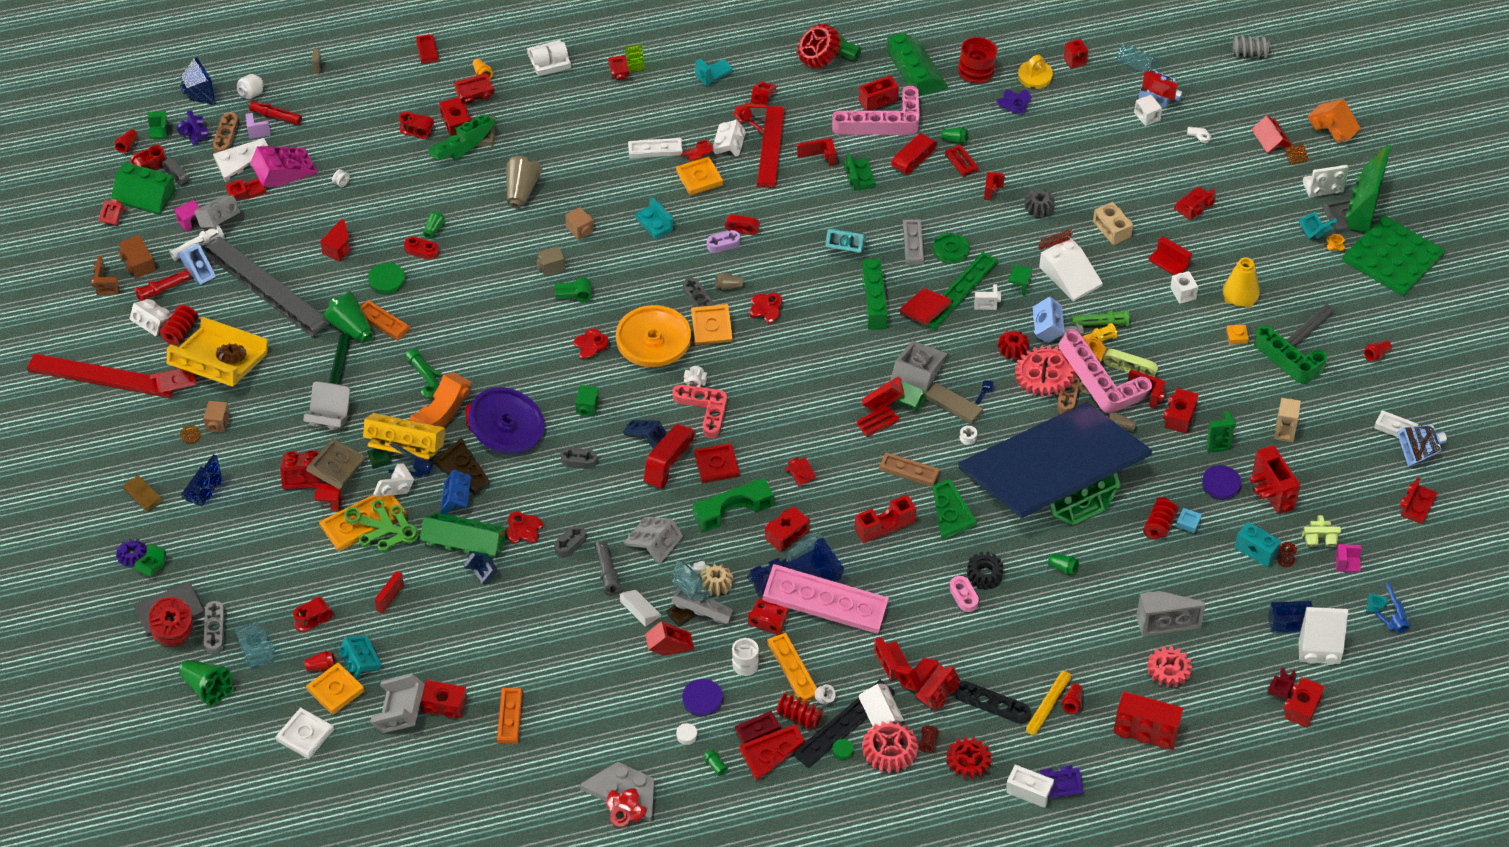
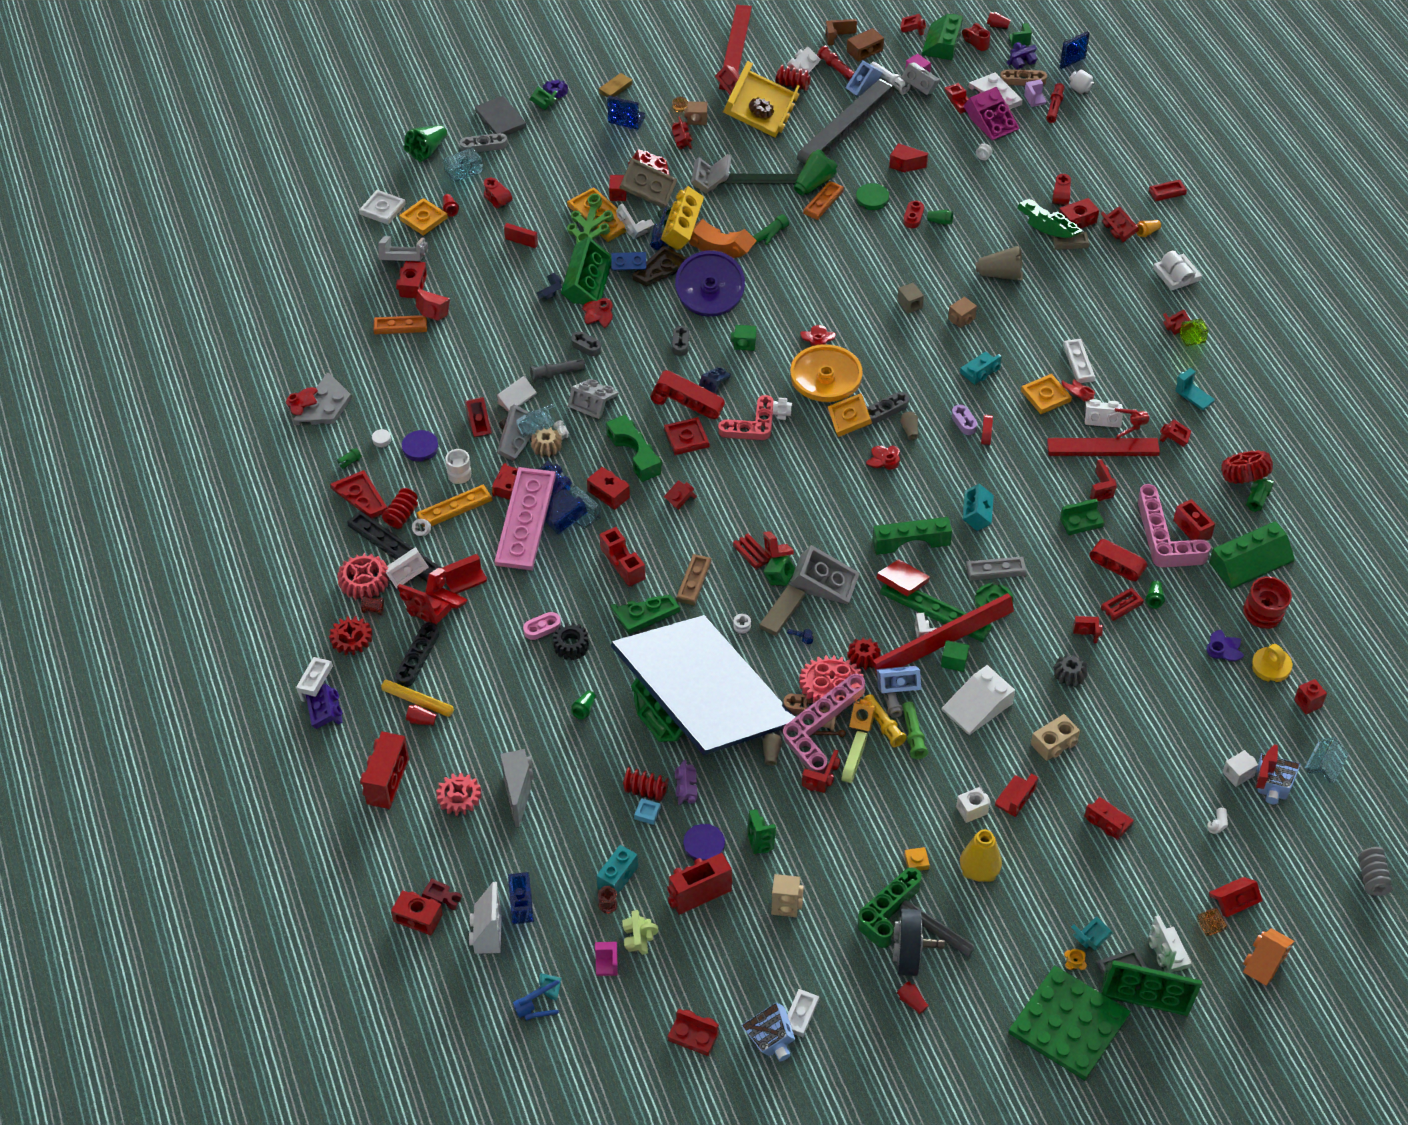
camera: 85 degrees right, 0 degrees up
red wheel [149,597,193,647] -> none
dark grey beam [162,158,189,186] -> none
dark tan tile [311,49,322,74] -> none
teal bracket [339,635,382,680] -> none
green piece [555,278,592,302] -> none
dark red plate [735,711,781,744] -> none
green tile [833,739,853,760] -> none
clear red piece [1038,229,1073,250] -> none
red brick [1163,388,1199,434] -> none
none -> red slope [415,289,450,321]
none -> red hinge [671,116,693,149]
none -> medium lavender hinge [675,760,698,805]
none -> red tile [873,593,1014,676]
none -> black wheel [892,909,945,976]

